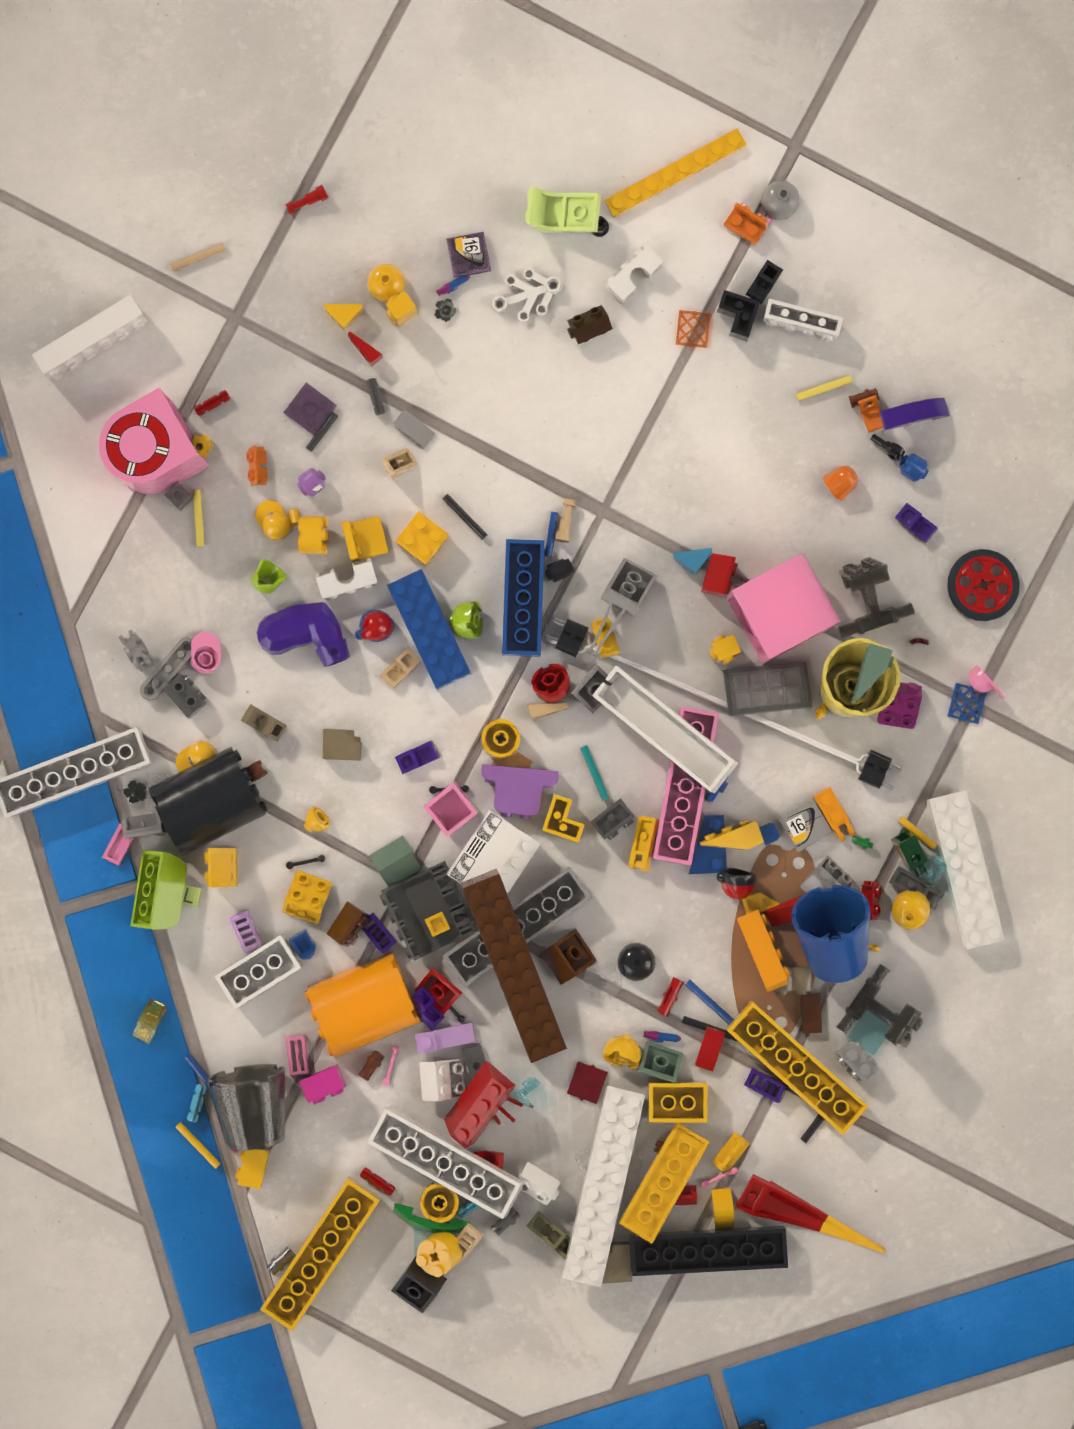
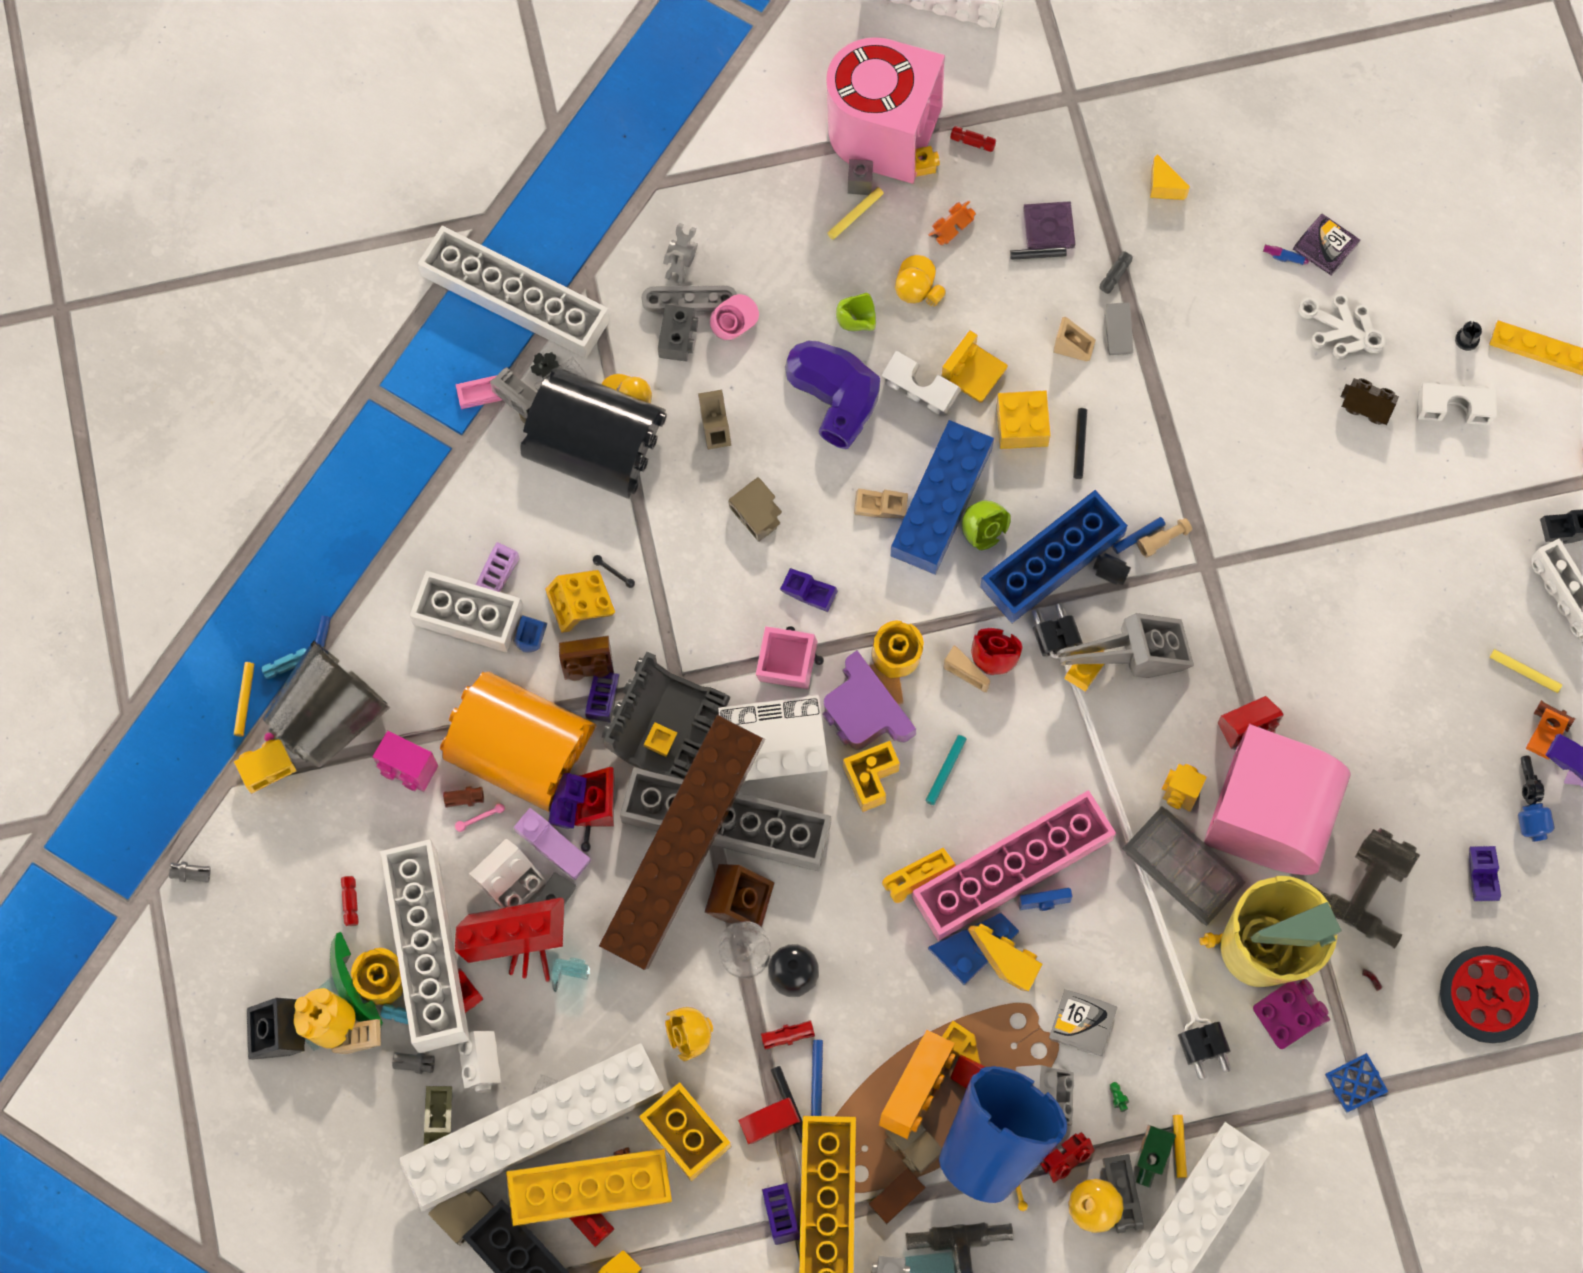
camera: 55 degrees right, 15 degrees down
lime windscreen [130,850,187,930] -> none
clear yellow brick [132,999,168,1044] -> none
tan bar [170,243,226,271] -> none
yellowish green tile [182,885,202,907] -> none
yellow slope [205,848,238,887] -> none
copper wheel [246,760,268,783] -> none
yellow brick [260,1177,381,1331] -> none
red piece [285,185,328,215] -> none
bright pink tile [286,1035,309,1076] -> none
medium lavender head [297,468,326,497] -> none
yellow brick [298,516,329,555] -> none
yellow brick [304,807,330,832] -> none
red slope [348,332,383,366] -> none
red piece [355,609,394,642] -> none
yellow cylinder [367,264,406,303] -> none
sand green slope [370,836,422,887] -> none
yellow brick [386,291,418,327] -> none
pearl dark grey plant [434,298,456,322] -> none
yellowish green bracket [525,186,601,232] -> none
dark red piece [567,1061,608,1104] -> none
light grey slope [571,664,612,713] -> none
dark grey bracket [590,798,635,840] -> none
white piece [592,666,738,793] -> none
sand green slope [637,1041,683,1083] -> none
piece [643,1031,681,1043] -> none
dark azure slope [673,548,712,575] -> none
clear orange window [675,310,710,348] -> none
bright pink hinge [701,1167,738,1188] -> none
yellow hinge [711,1132,750,1173] -> none
piece [716,868,757,900] -> none
black brick [717,290,760,342] -> none
blue piece [759,823,780,846] -> none
light orange hinge [813,787,855,842] -> none
orange hair [823,466,858,501] -> none
clear light blue bracket [924,854,947,886] -> none
bright pink cap [969,666,1005,699] -> none

